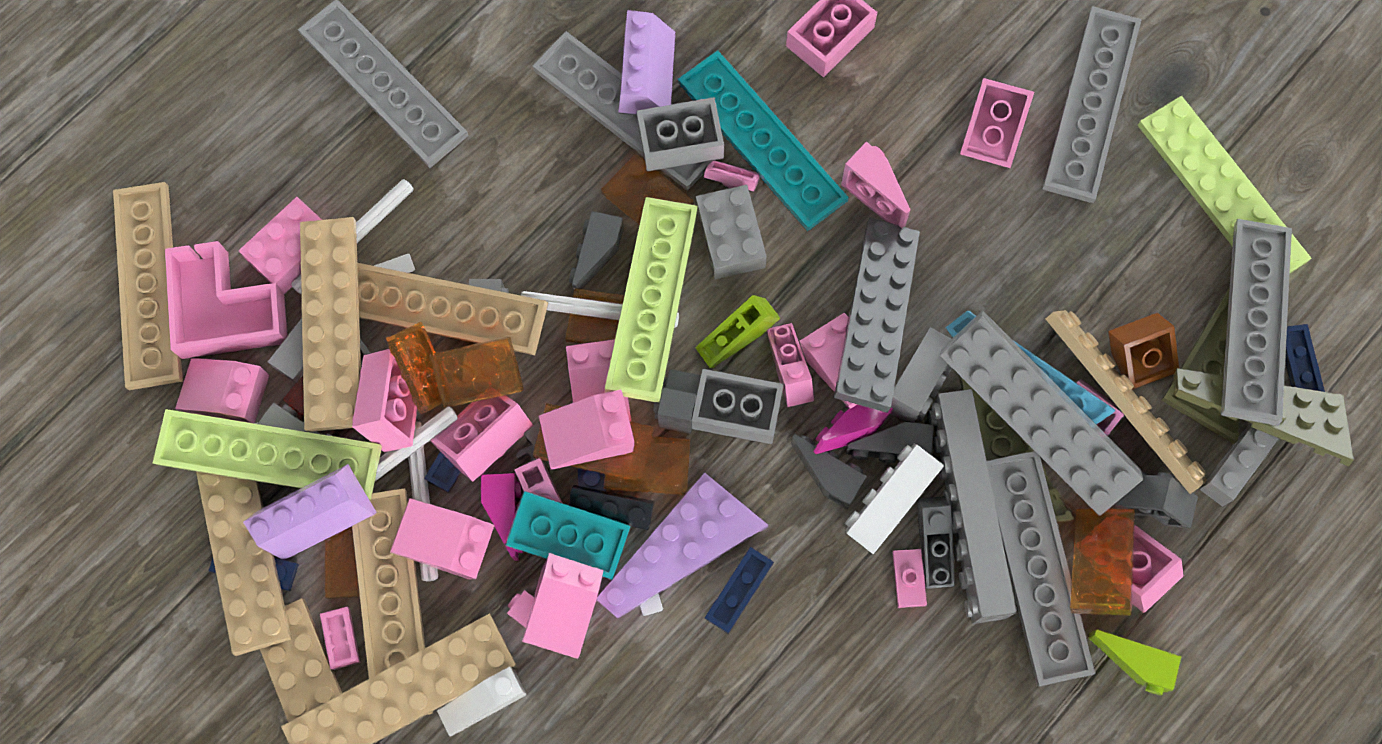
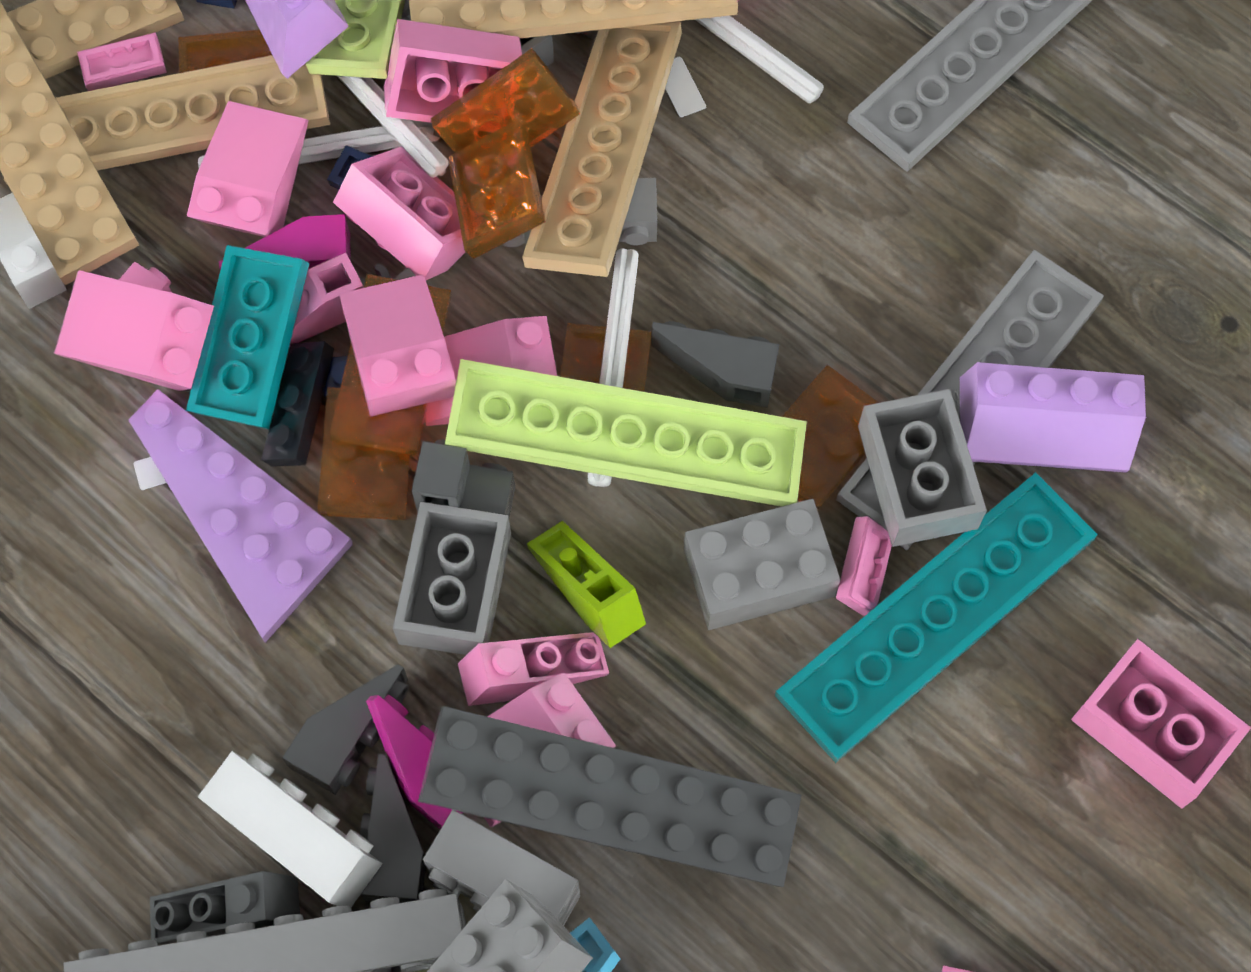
camera: 85 degrees right, 5 degrees down
dark blue plate [705,547,774,634] -> none
bright pink slope [841,142,910,228] -> none
bright pink plate [892,549,927,608] -> none

